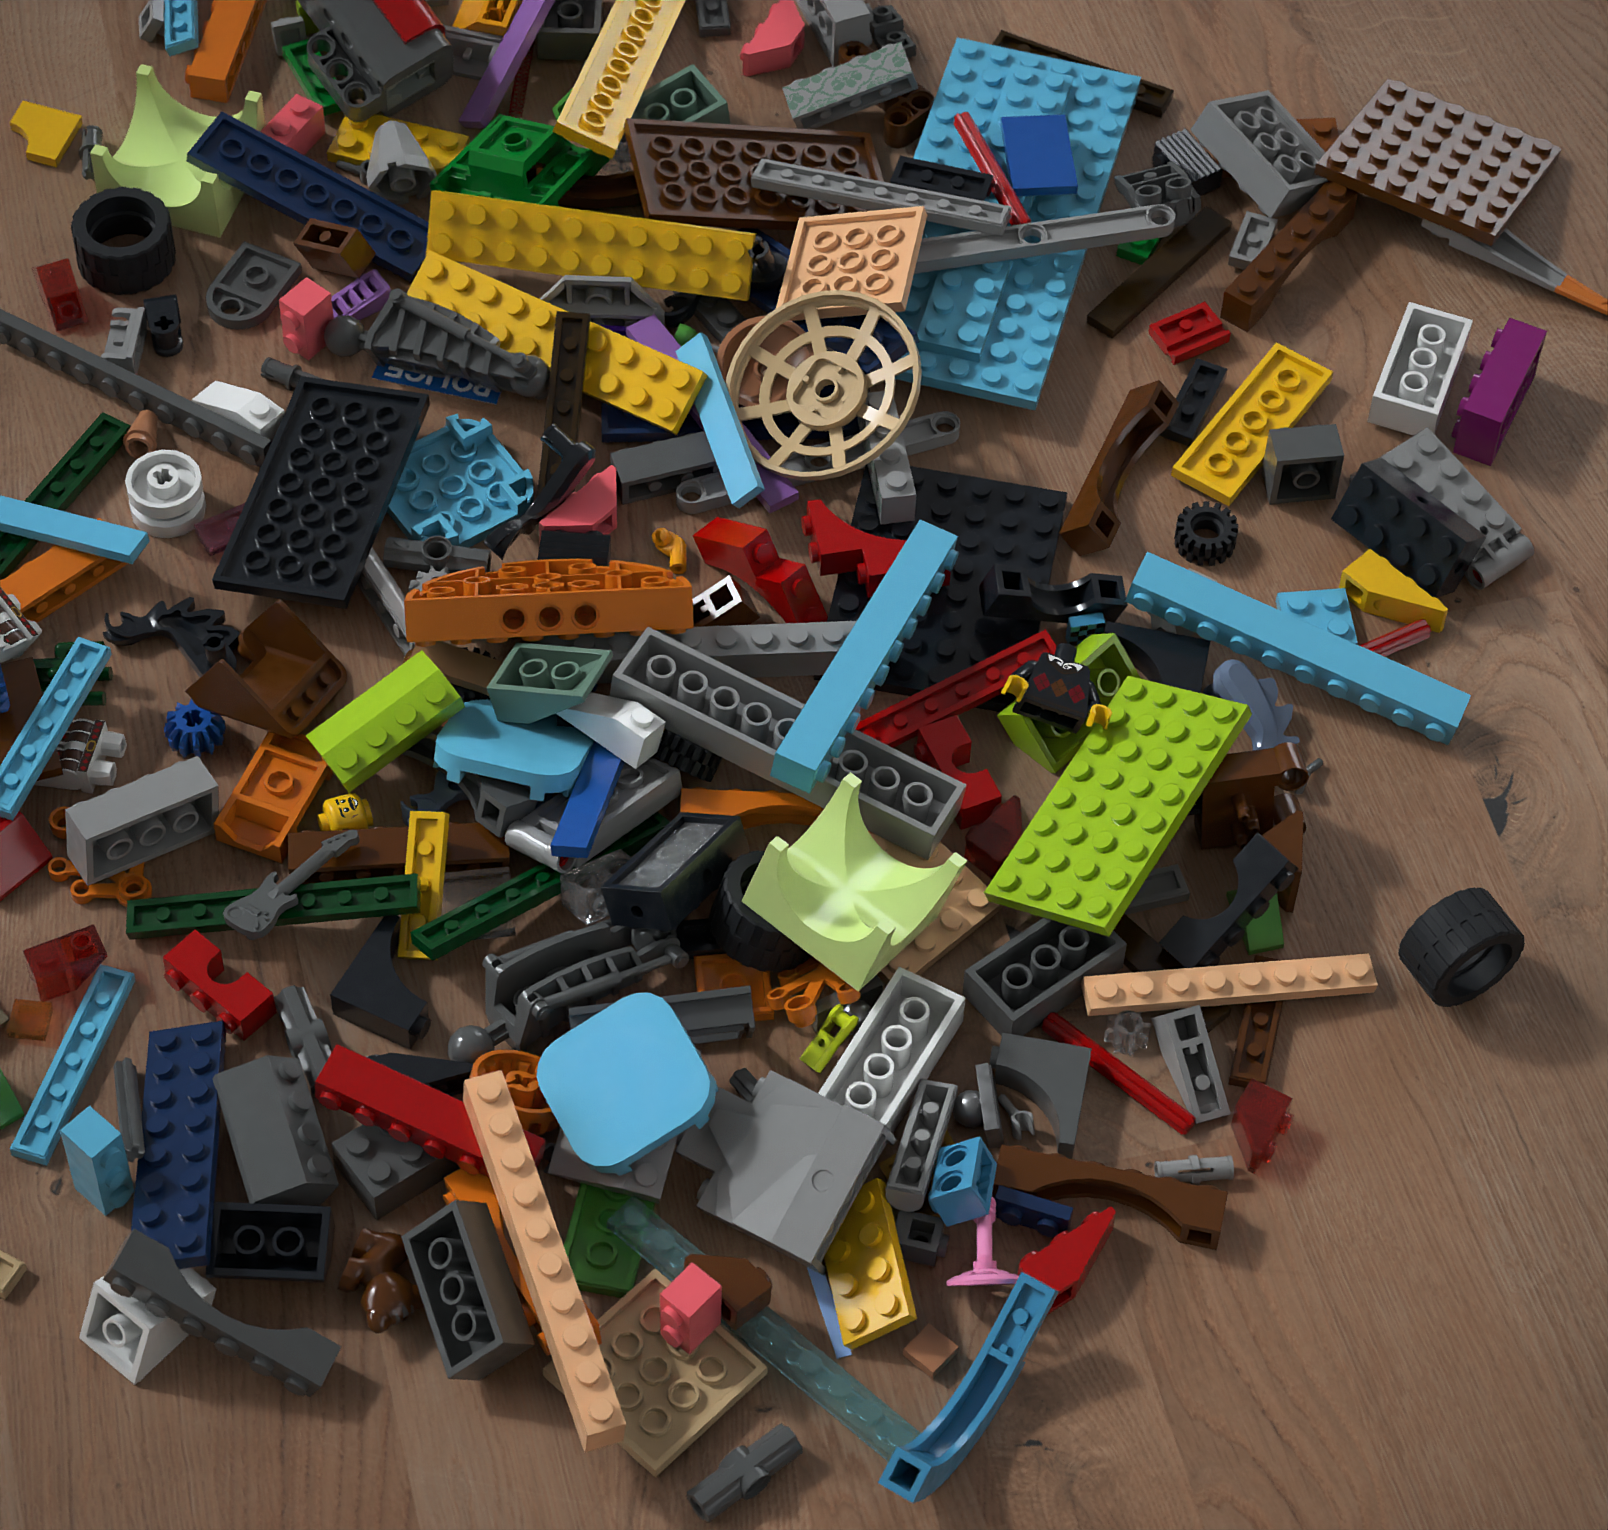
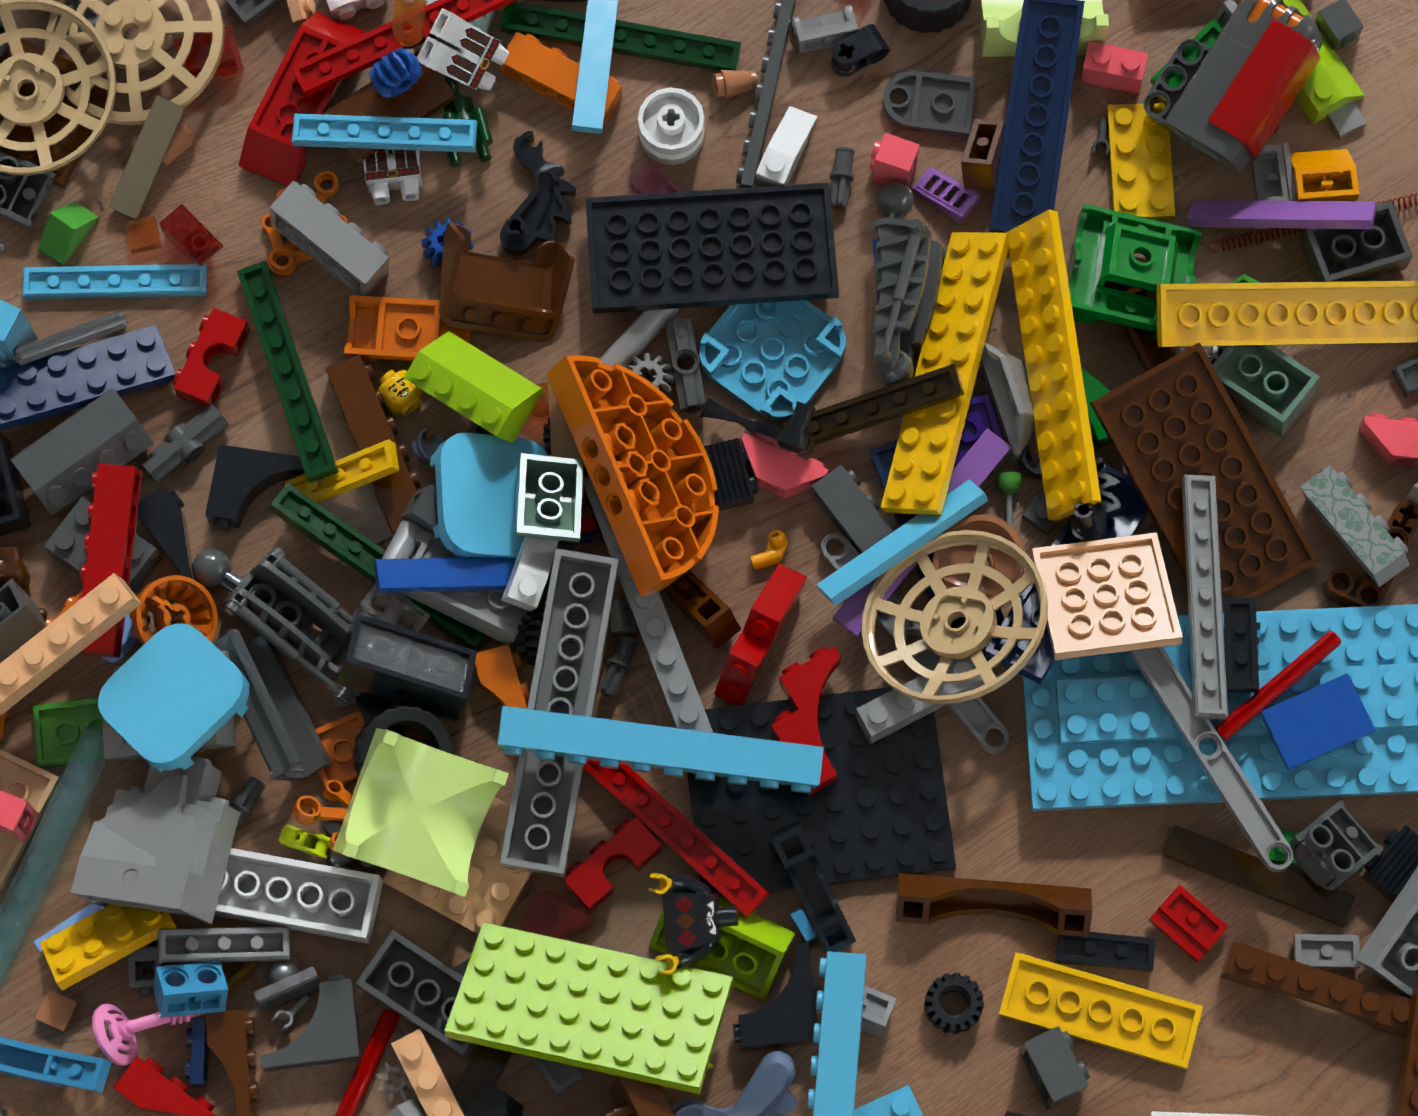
camera: 75 degrees right, 20 degrees up
dark grey piece [223,829,360,940] -> none
light grey cone [366,121,437,205] -> none
reddish brown slope [684,1254,773,1331] -> none

